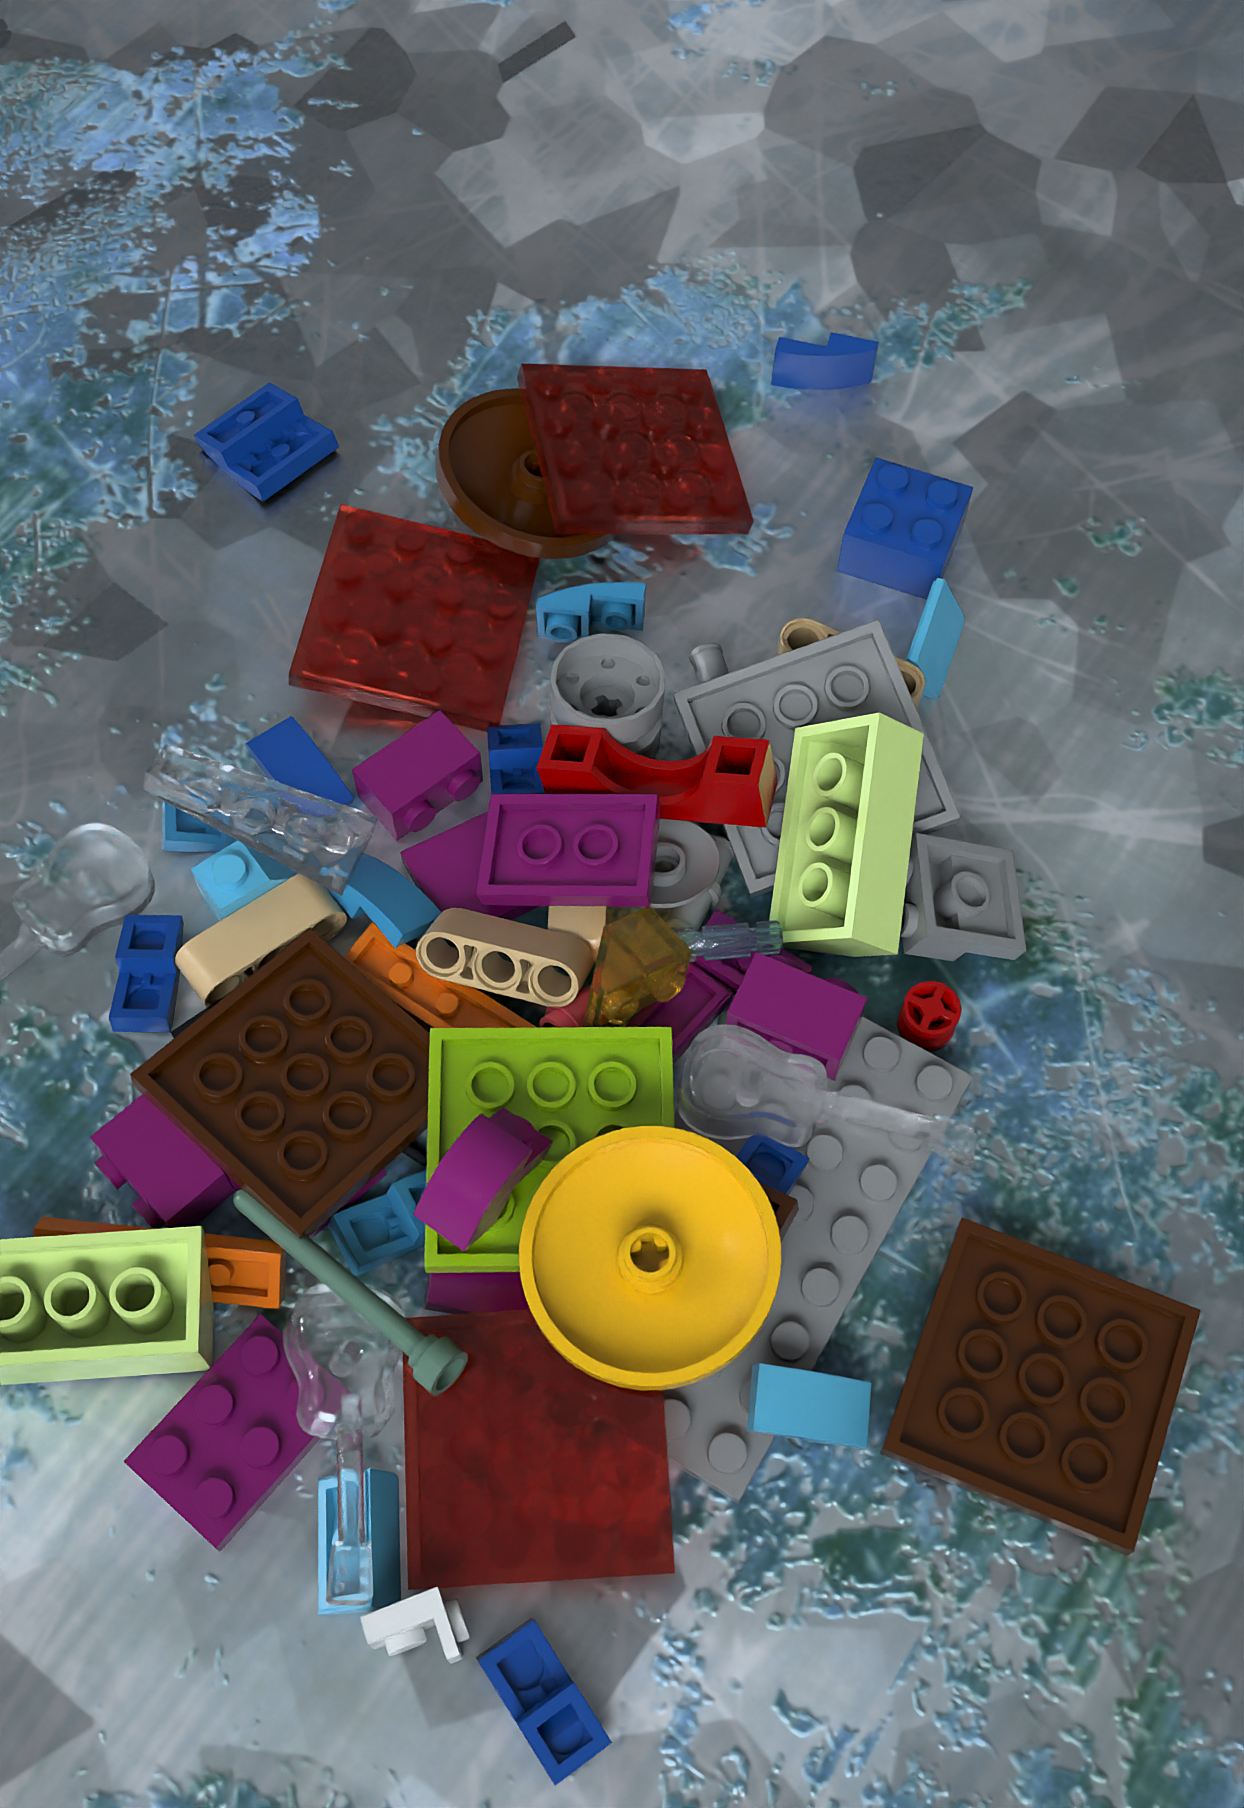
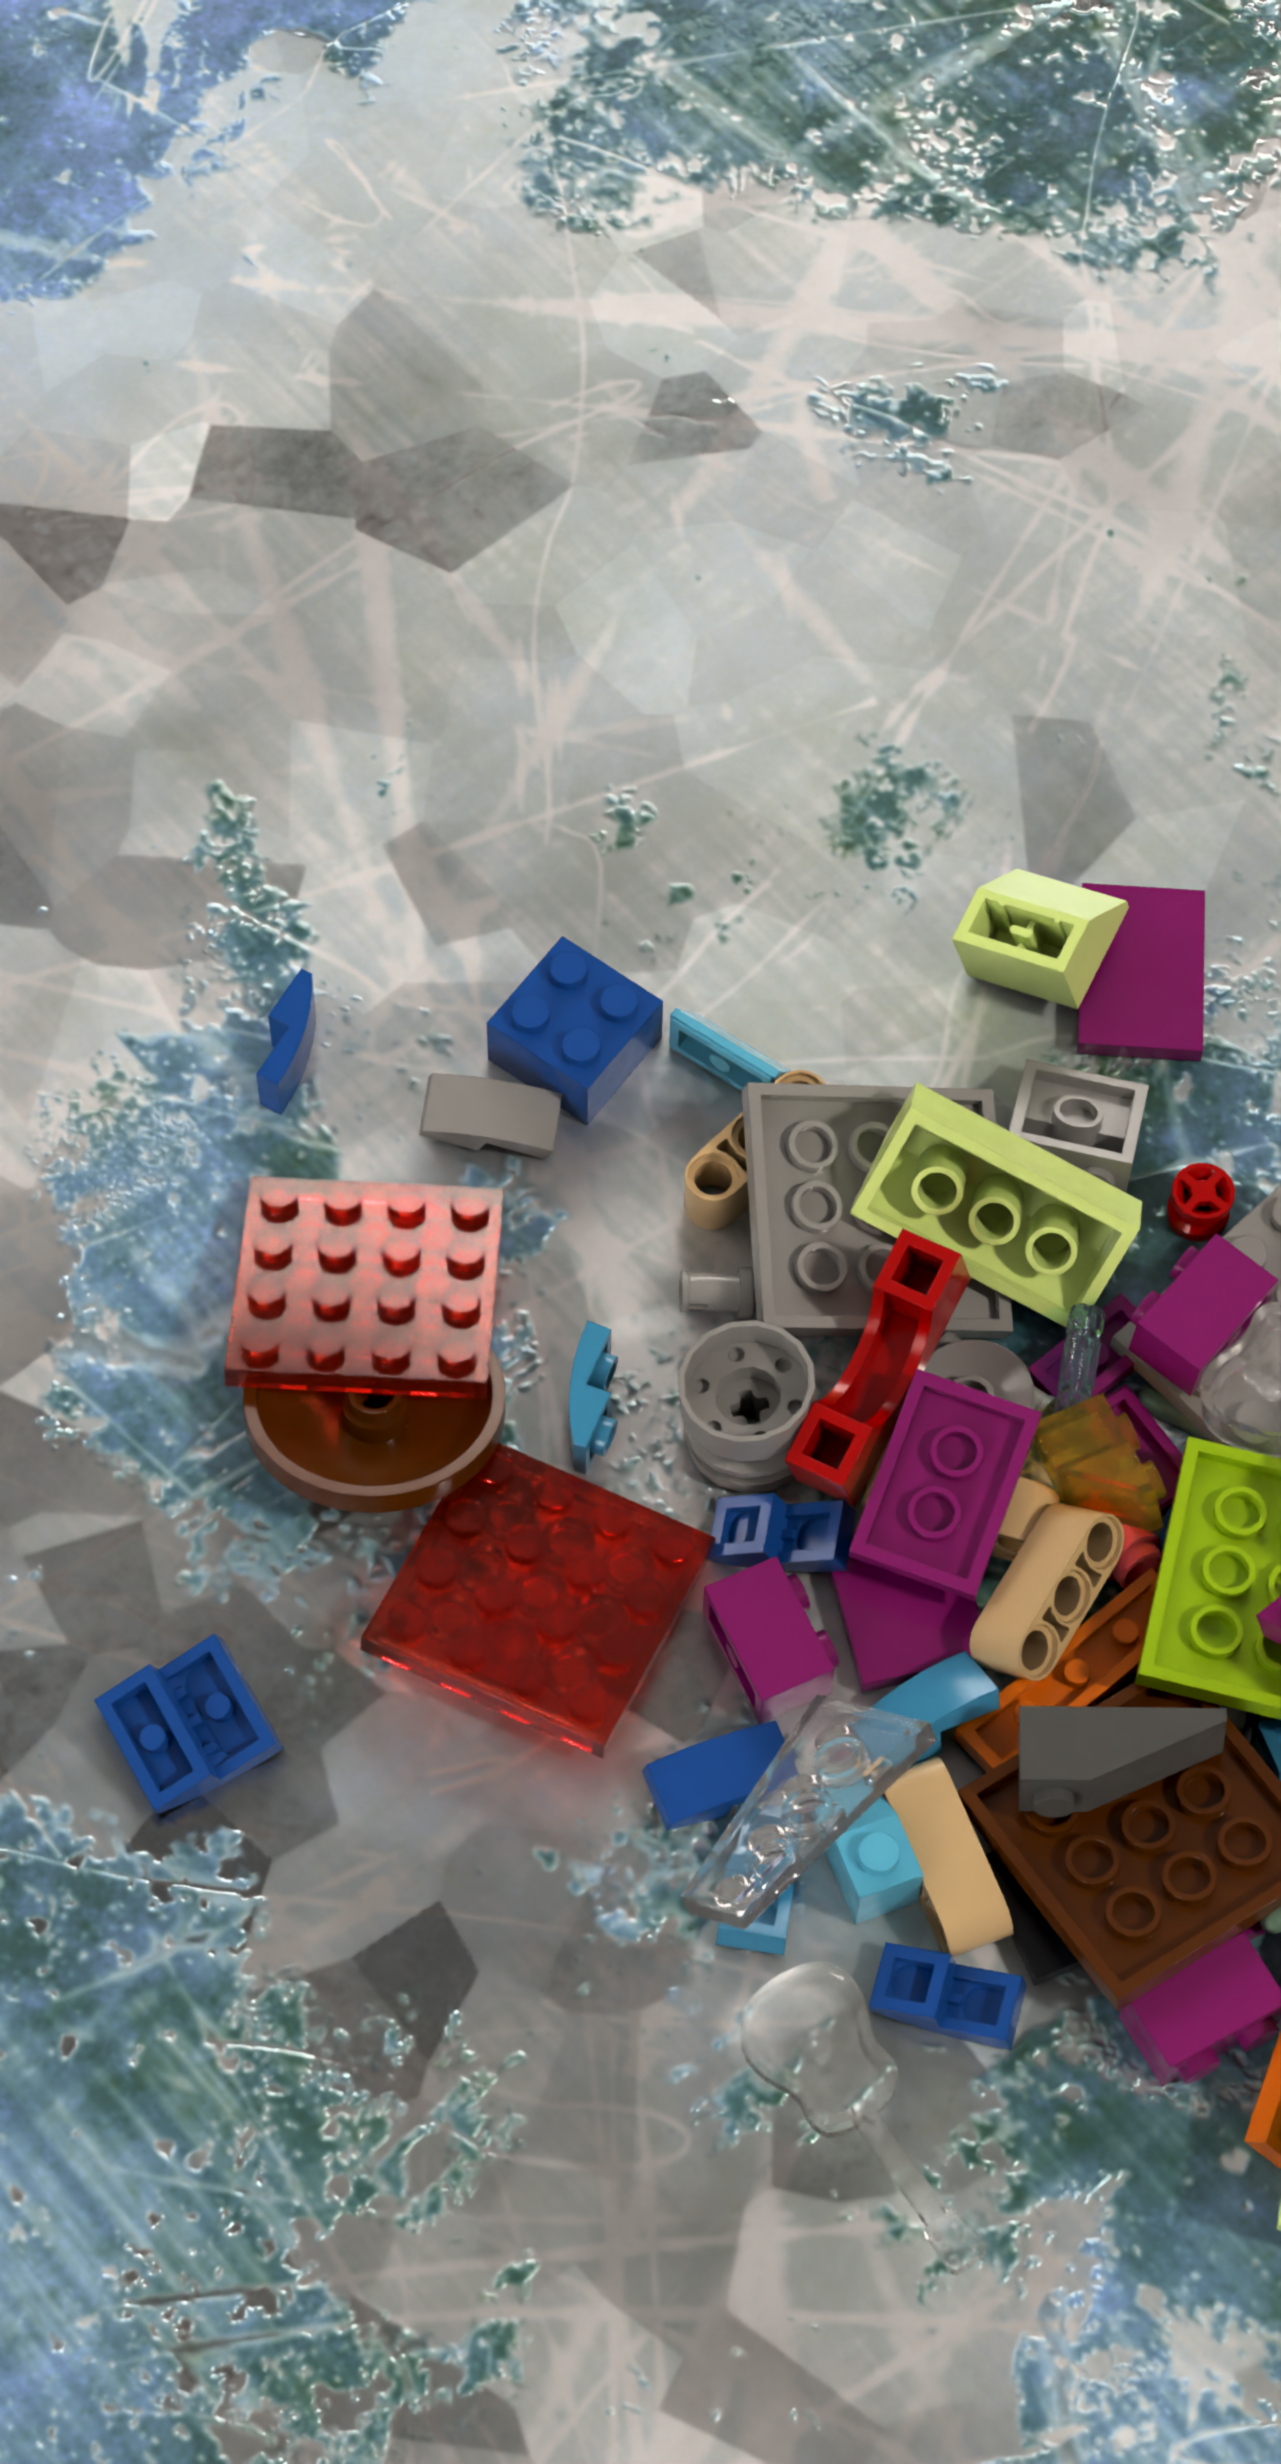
camera: 75 degrees left, 0 degrees up
none -> light grey slope [419,1073,562,1159]
none -> yellowish green slope [952,869,1129,1010]
none -> dark grey slope [1018,1706,1227,1818]
none -> magenta tile [1076,883,1205,1061]

